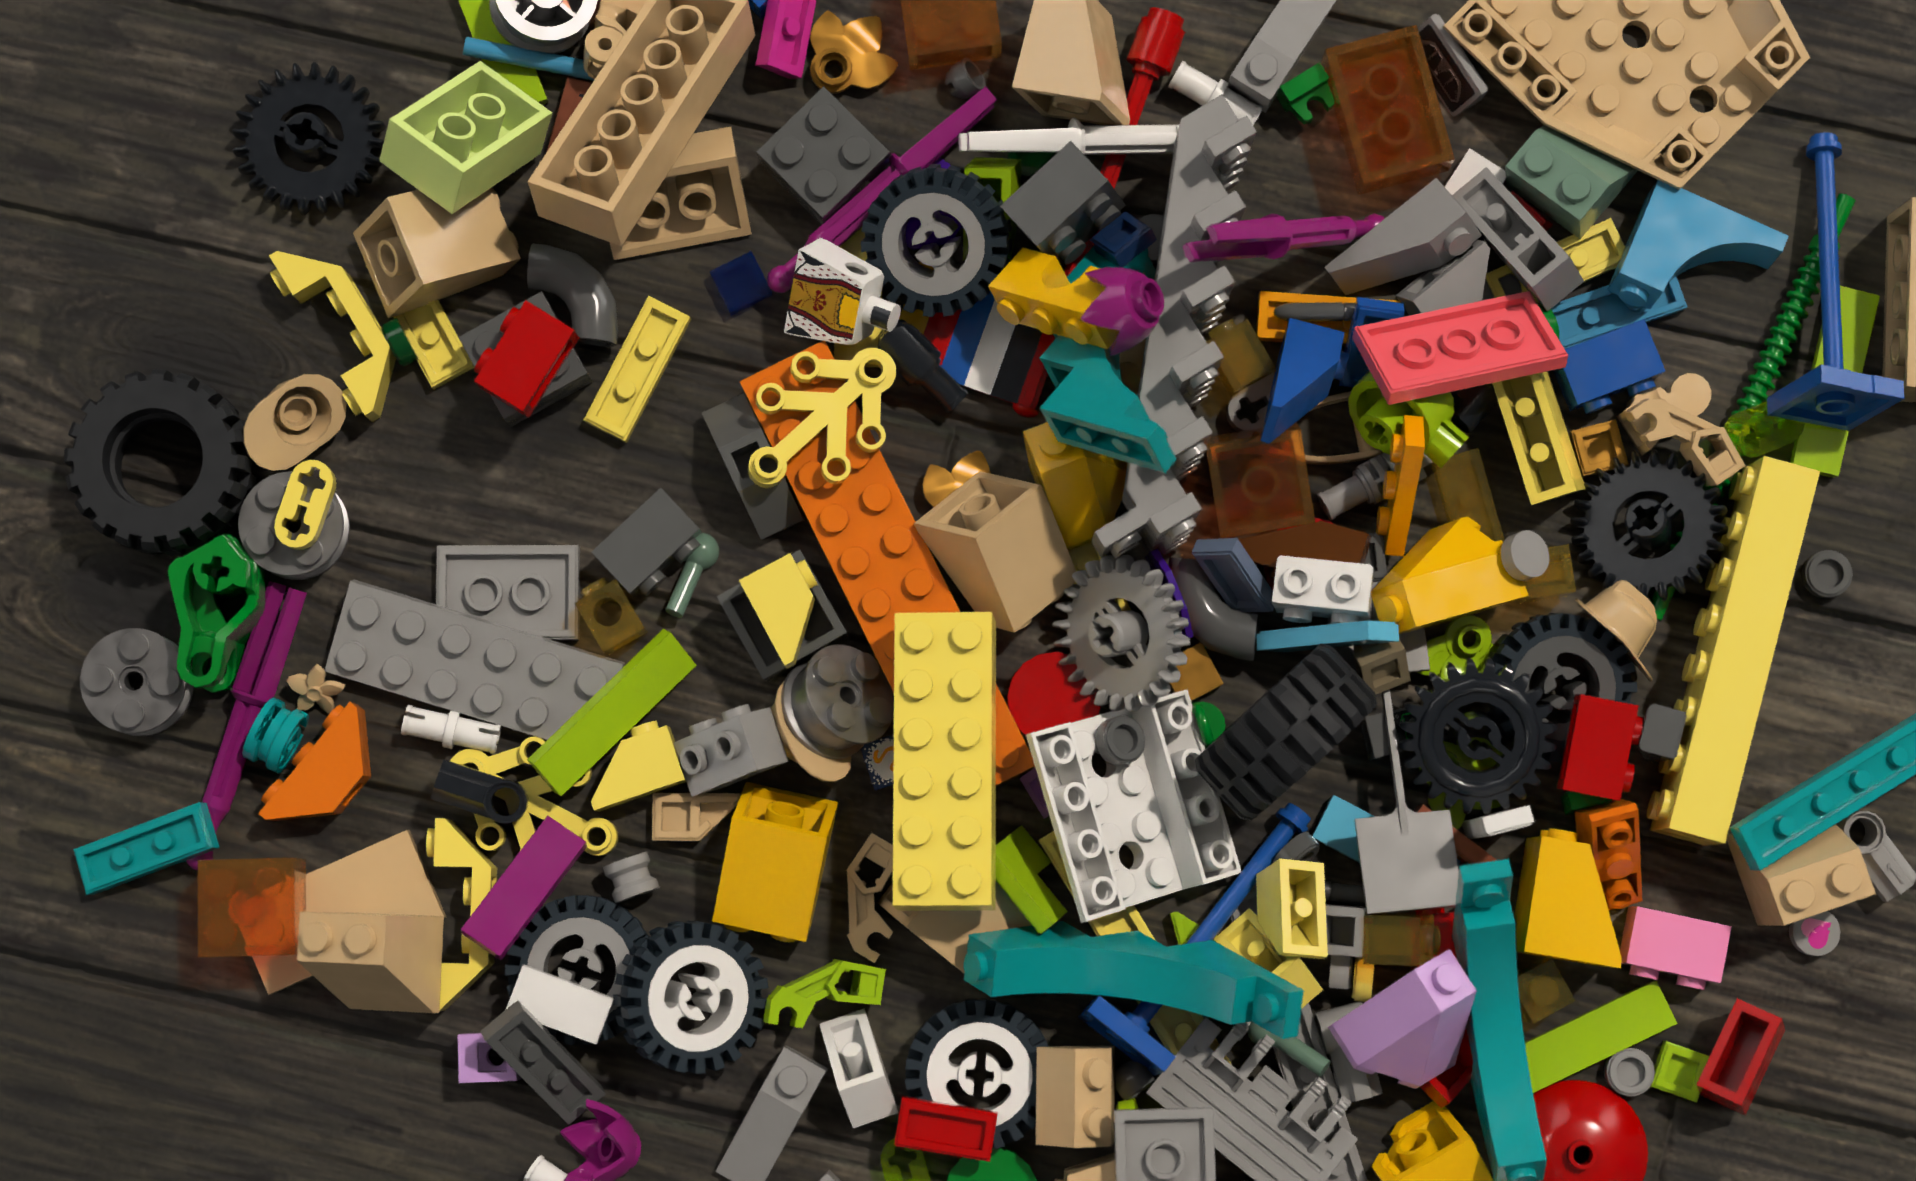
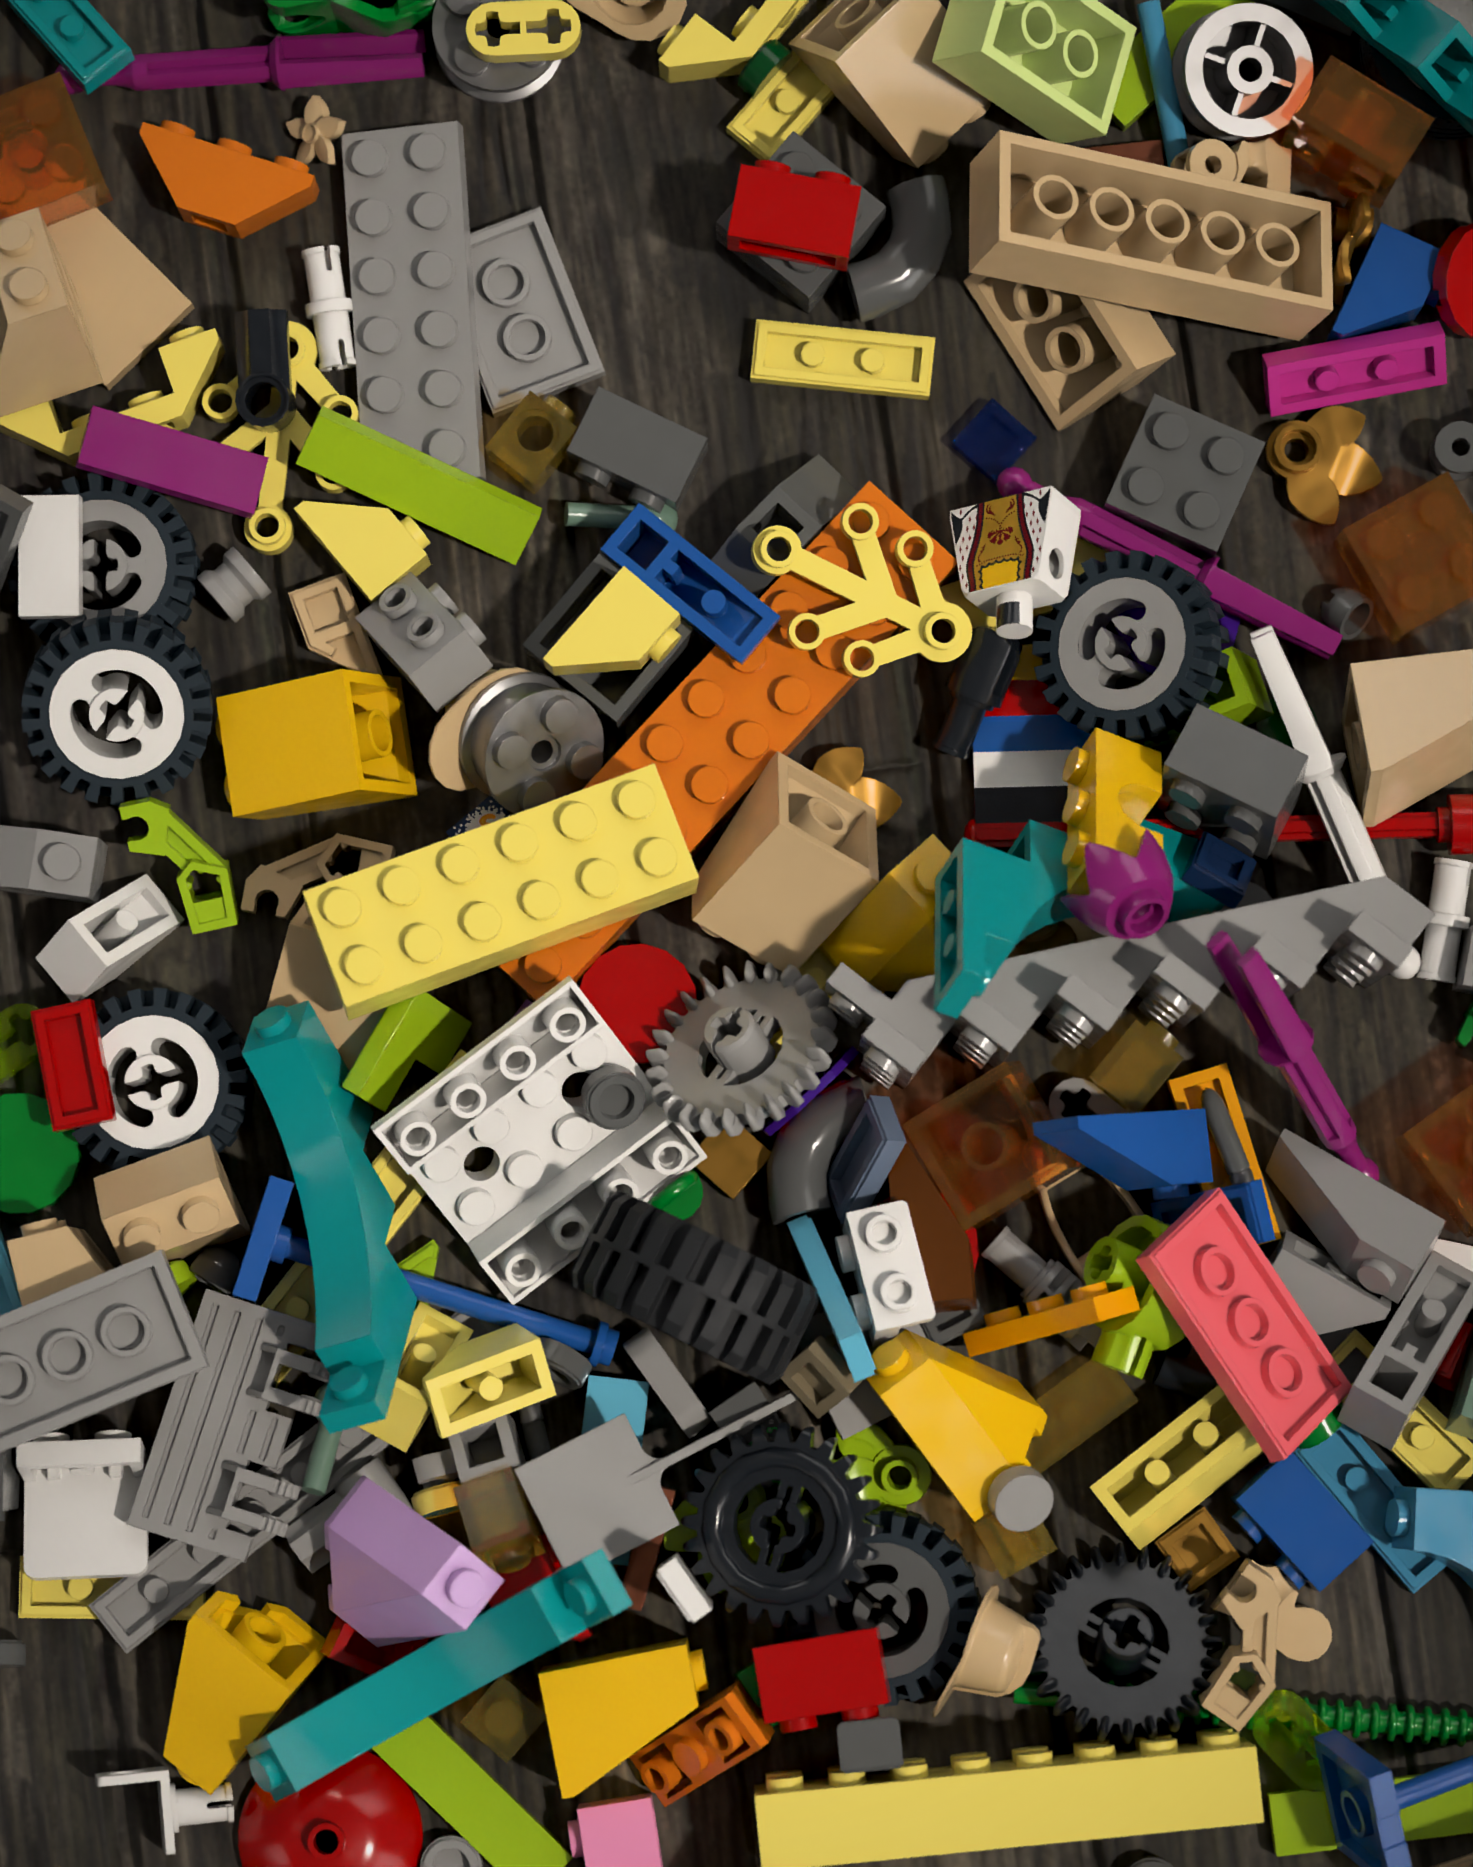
camera: 70 degrees right, 0 degrees up
teal wheel [242,697,309,774] -> none
none -> blue slope [600,503,781,665]
none -> light grey beam [622,1326,714,1439]

